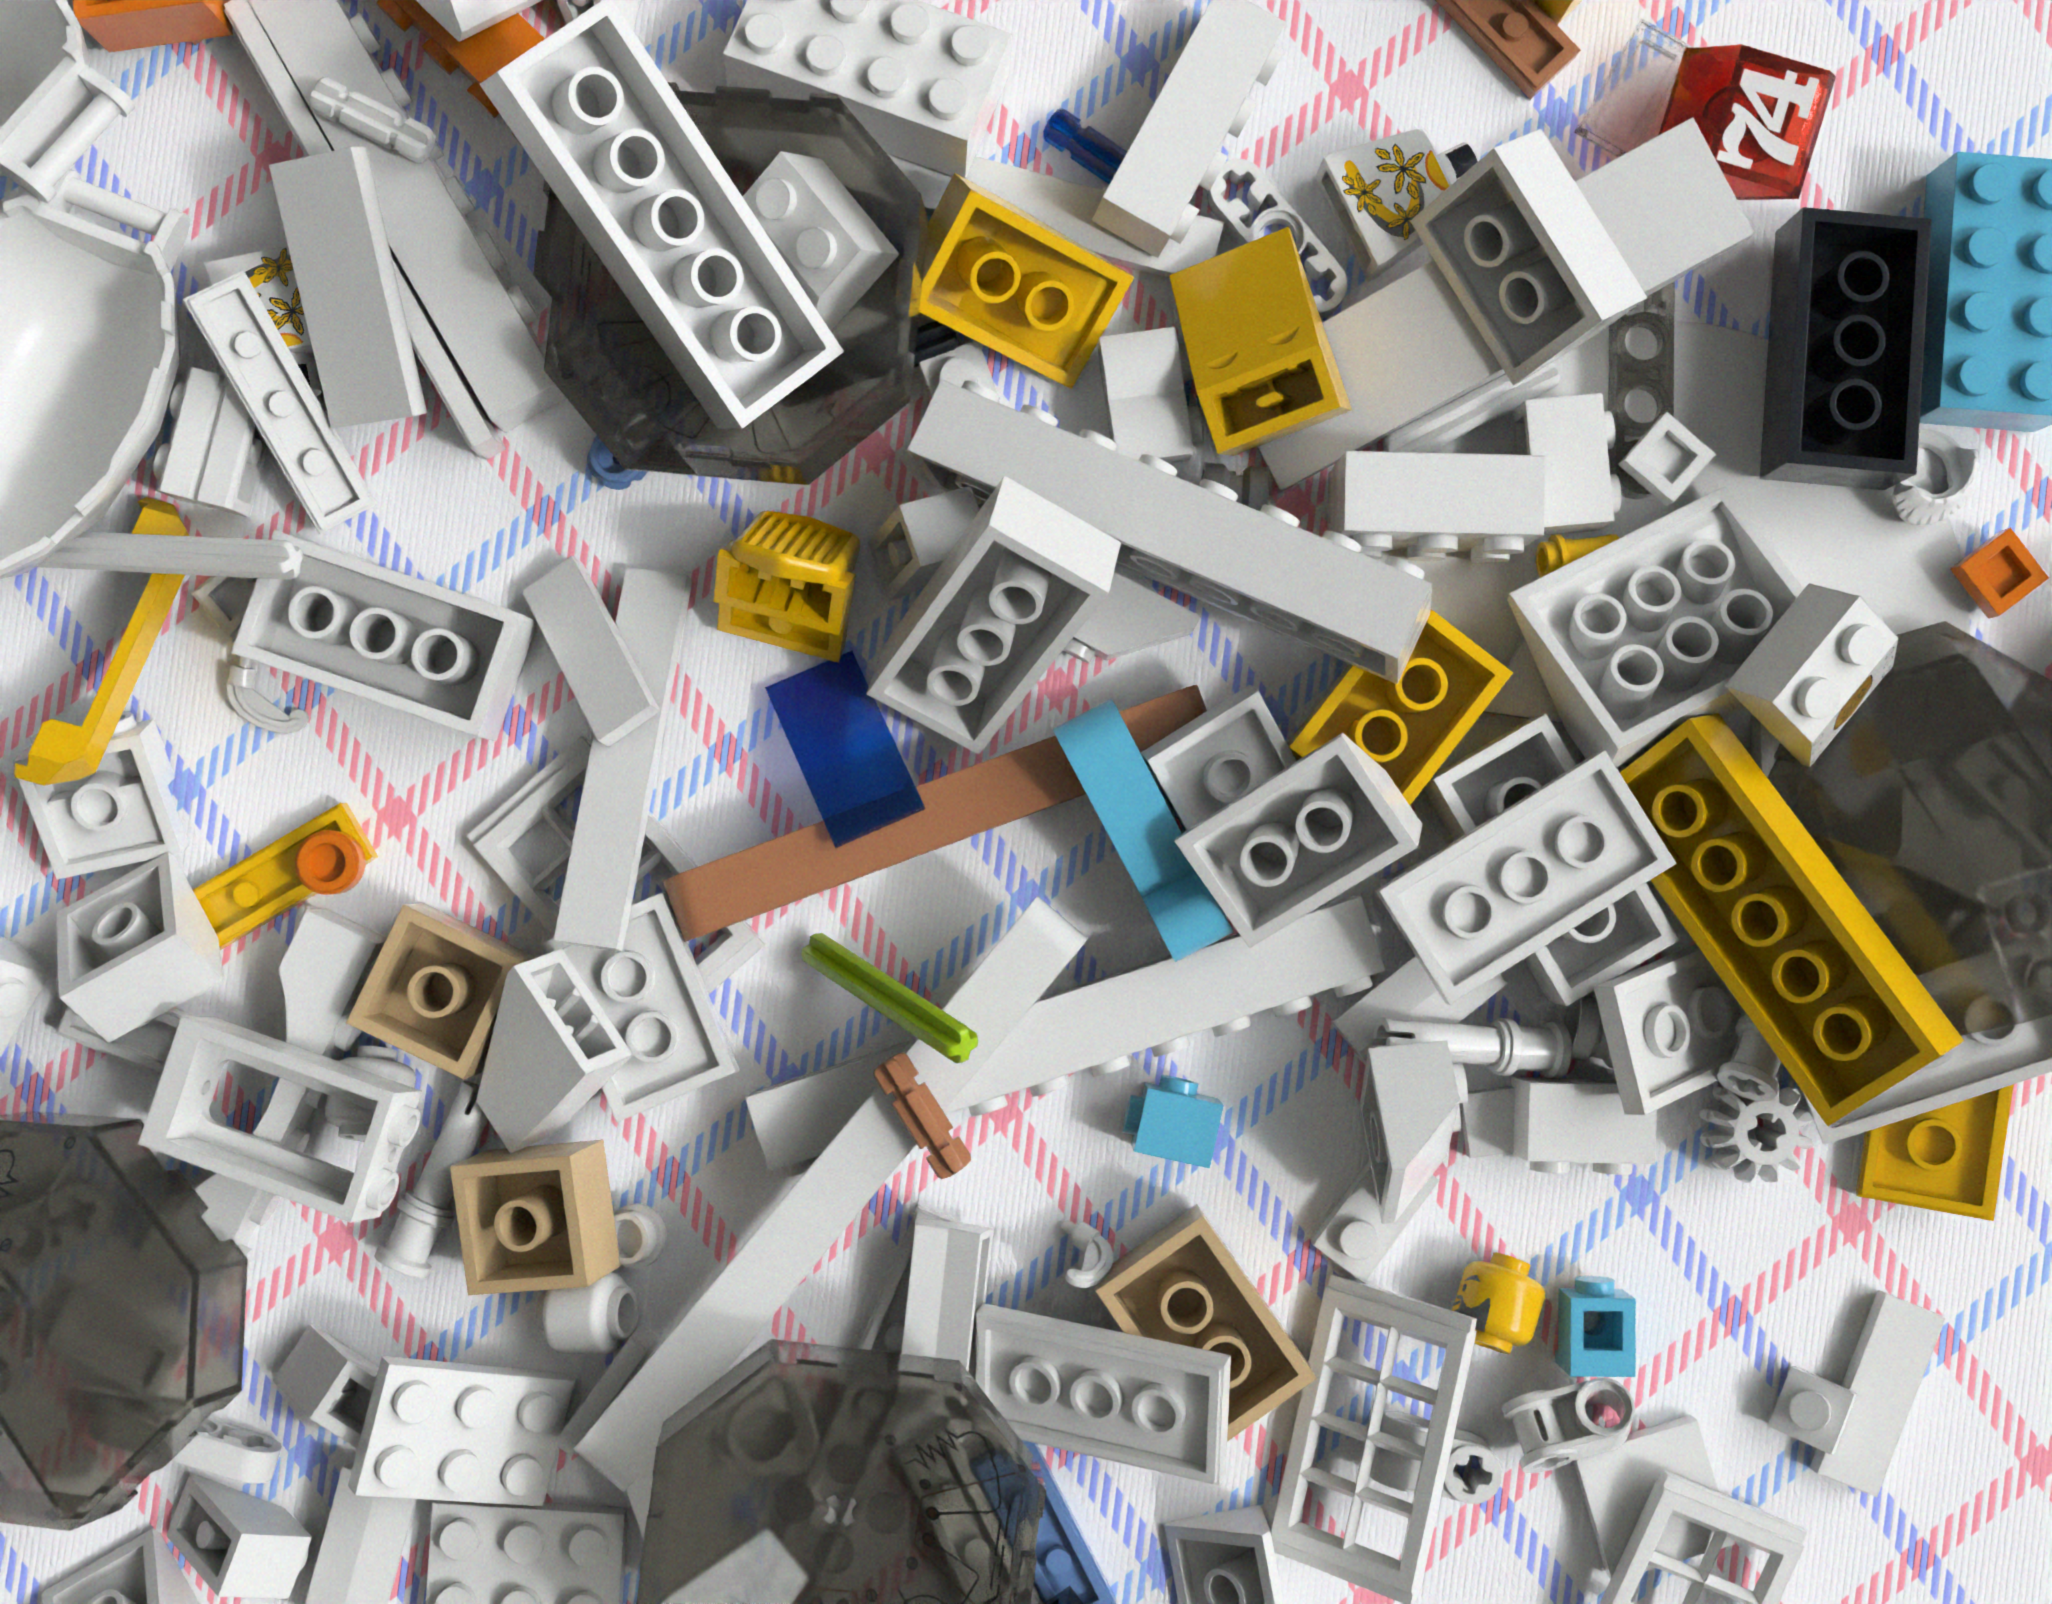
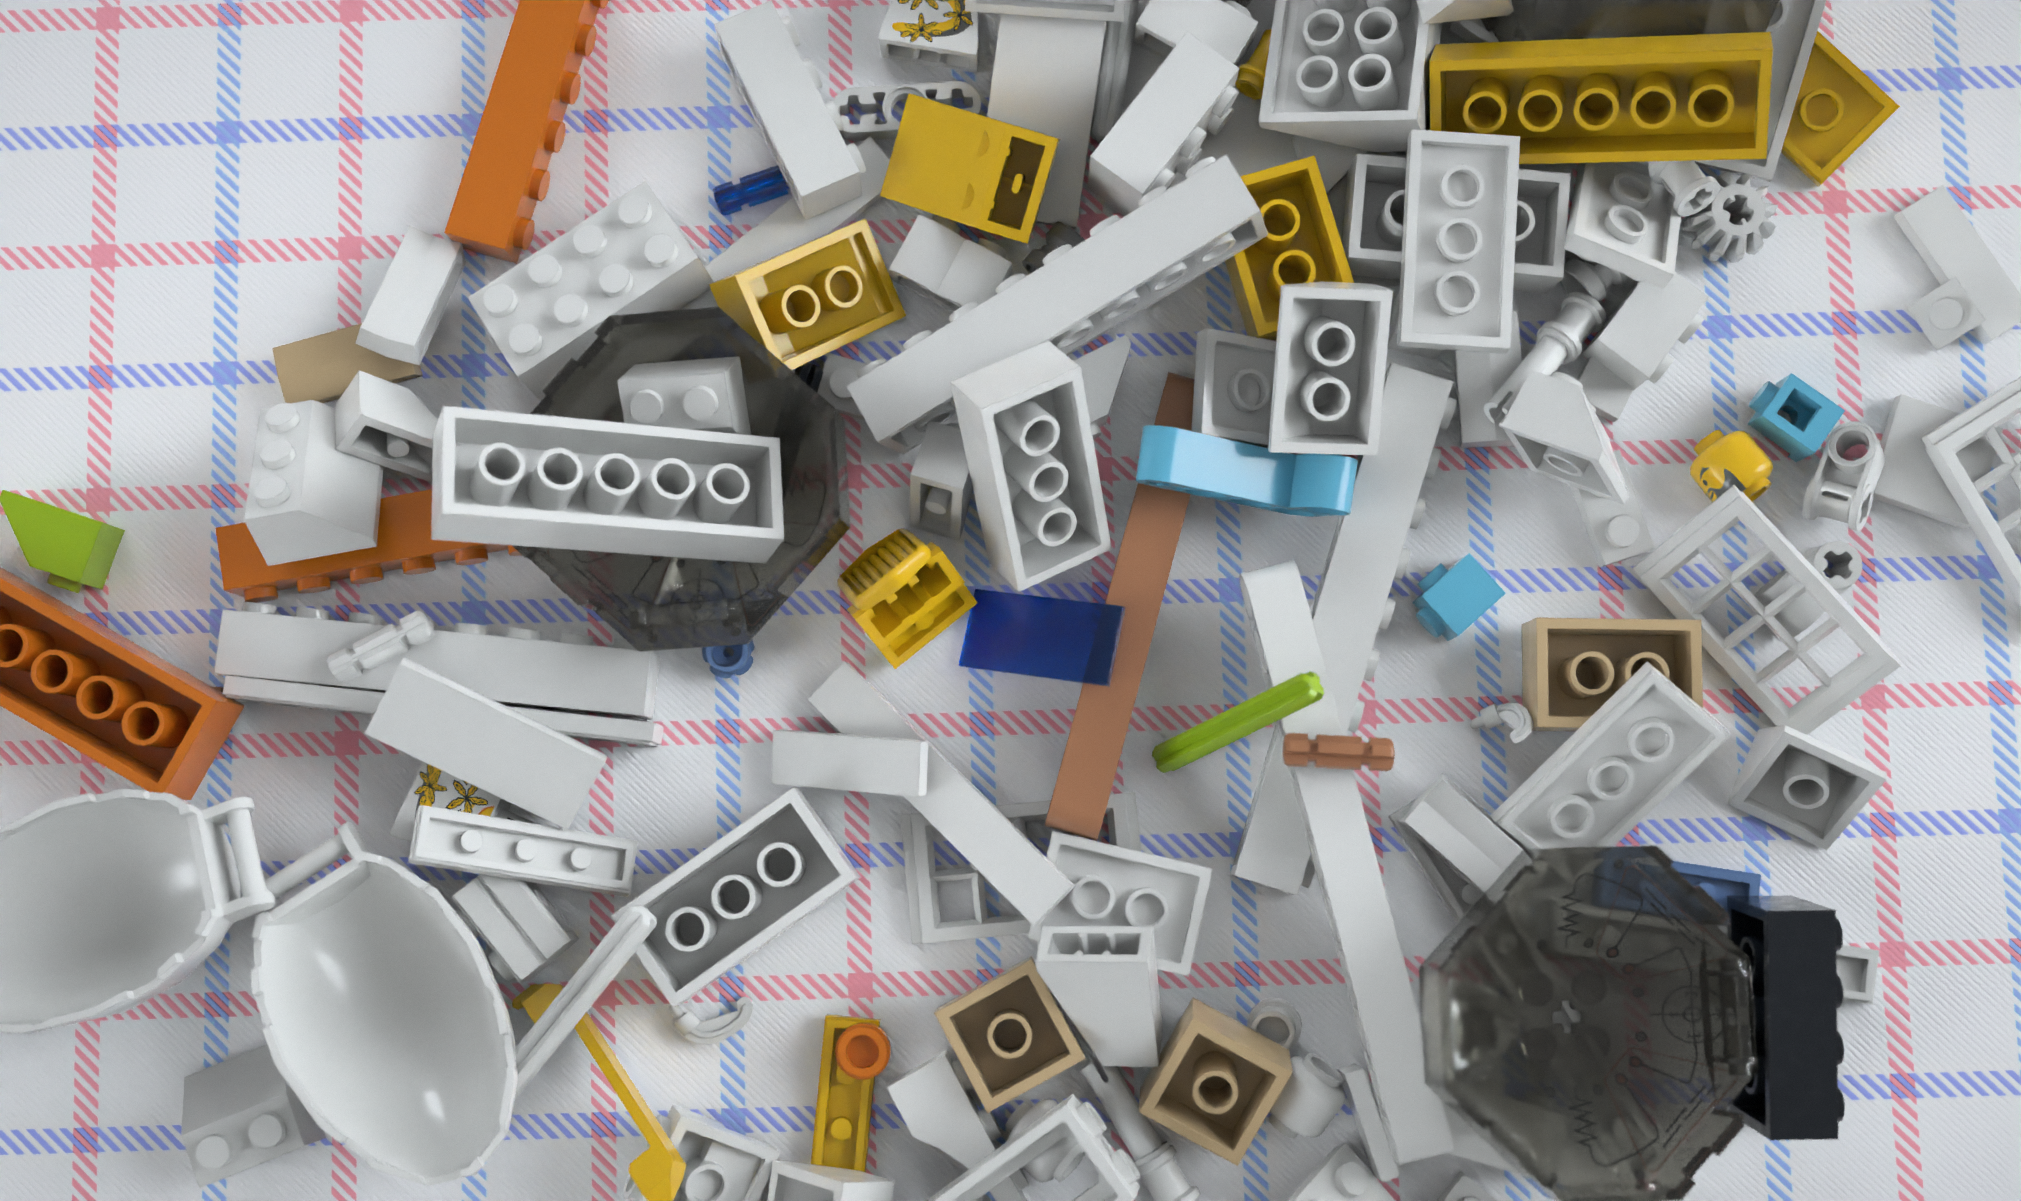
camera: 50 degrees left, 5 degrees down
white tile [191,576,257,642] -> none

